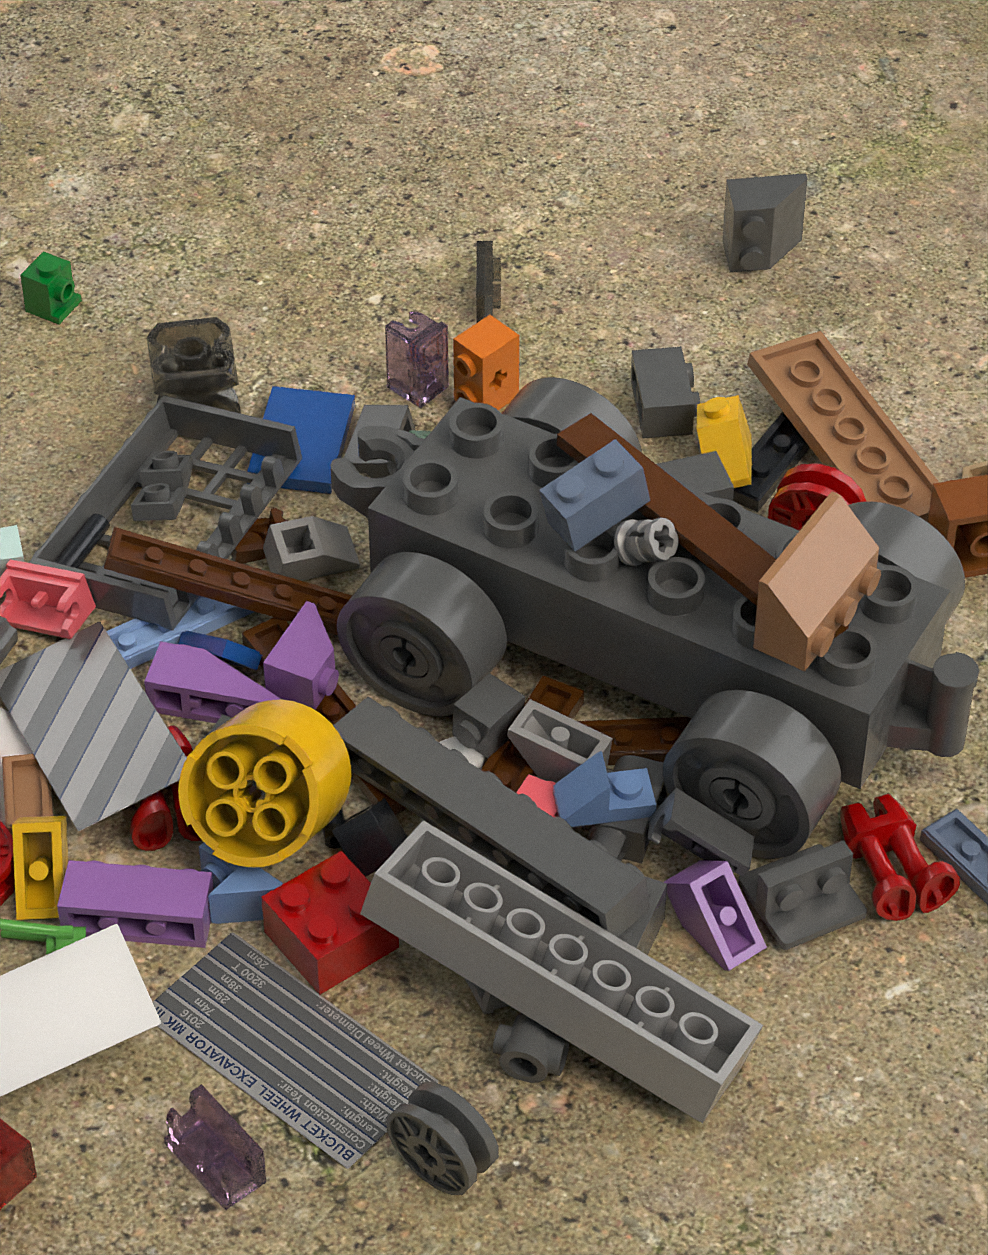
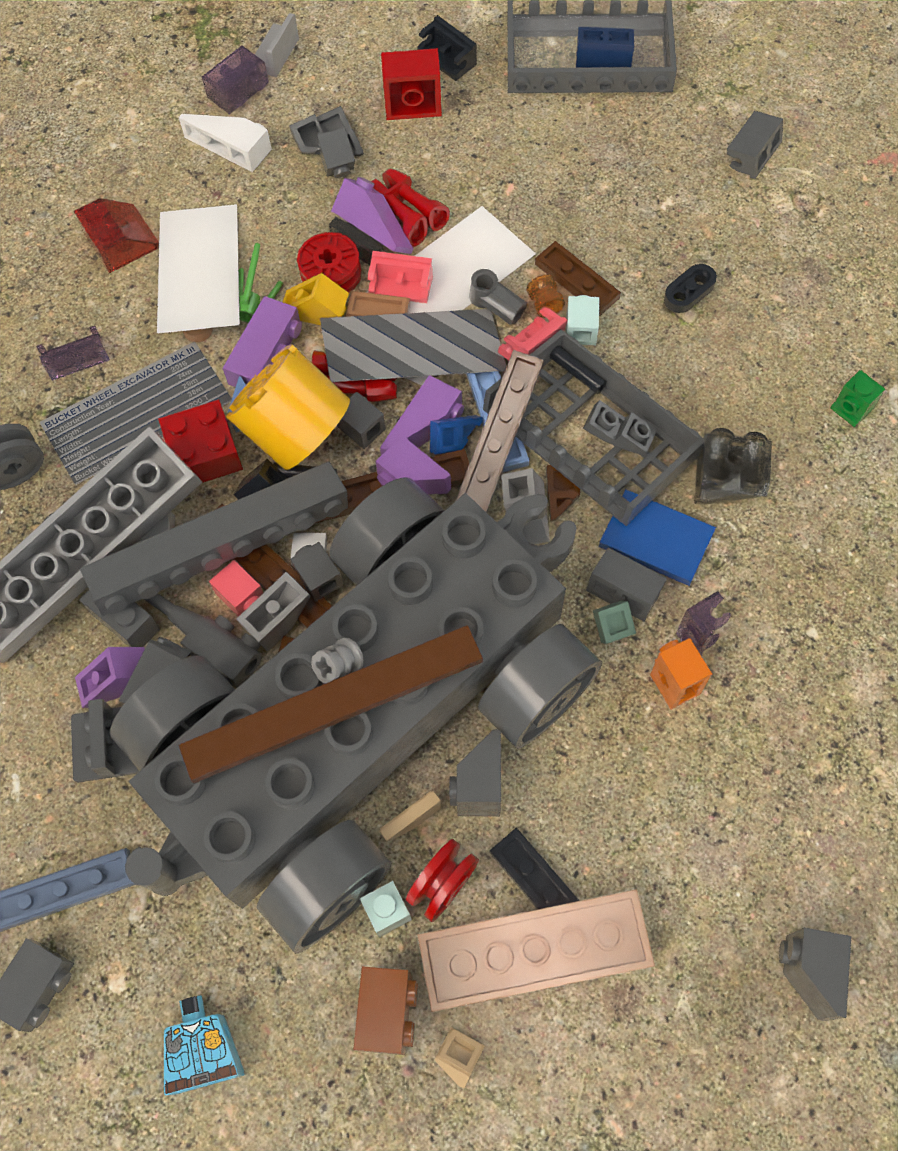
camera: 110 degrees right, 20 degrees up
clear smoke plate [476,241,501,323] -> none
sand blue brick [539,439,651,551] -> none
medium blue slope [553,751,656,827] -> none
dark grey brick [631,346,700,438] -> none
yellow slope [697,395,752,488] -> none
medium nougat slope [753,491,881,672] -> none
red piece [840,793,960,921] -> none

